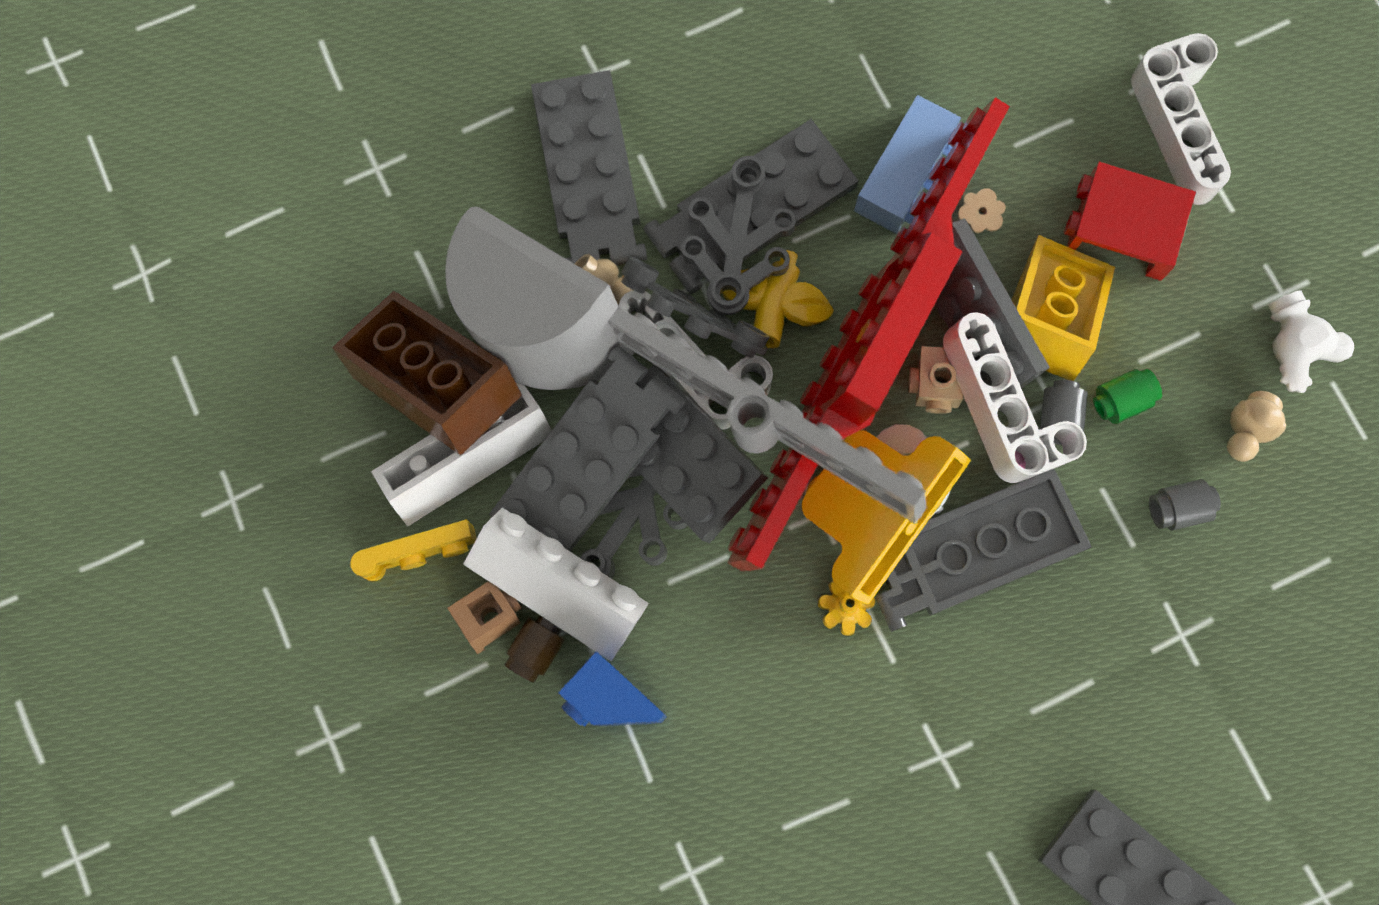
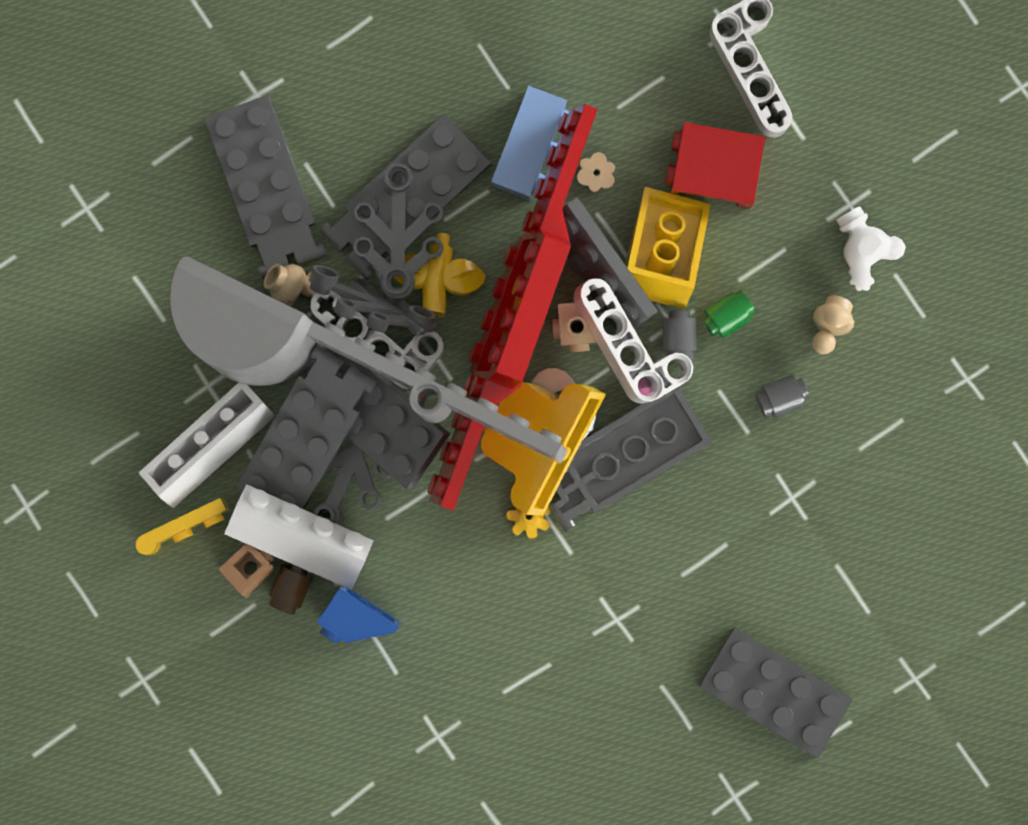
camera: 15 degrees left, 10 degrees up
reddish brown brick [332,291,522,456] -> none

